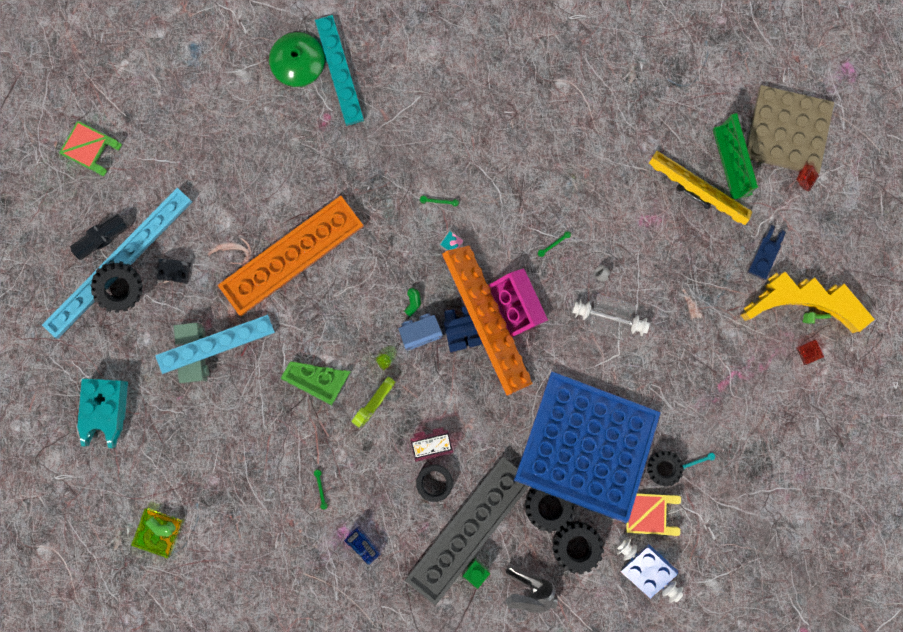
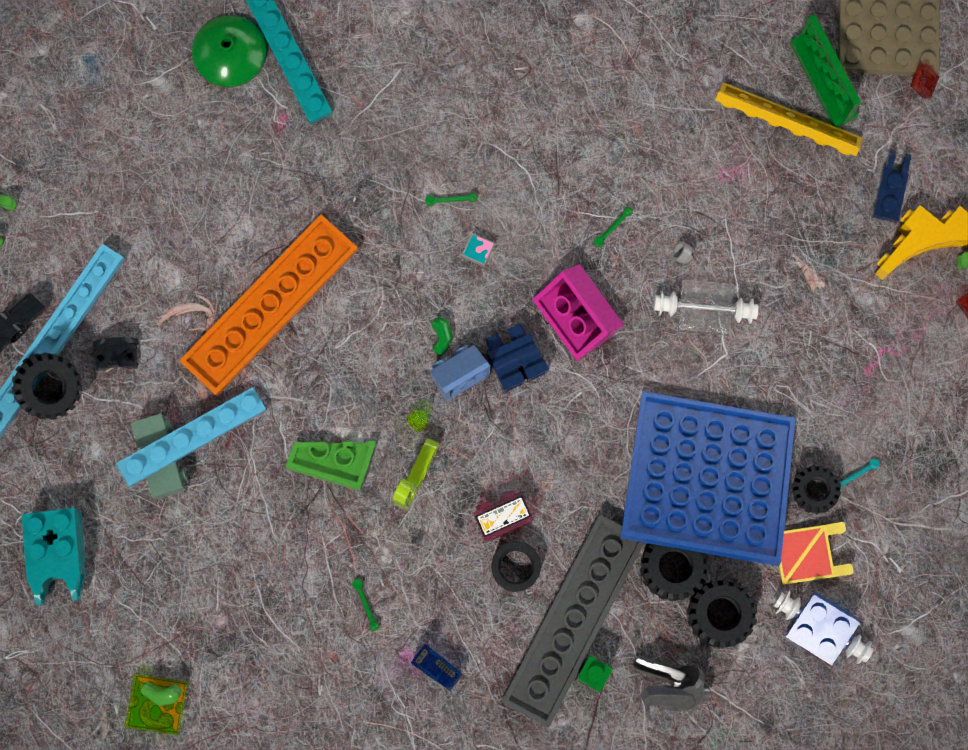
camera: 10 degrees left, 5 degrees down
orange plate [442,246,533,396] -> none
black hinge [676,184,711,209] -> none

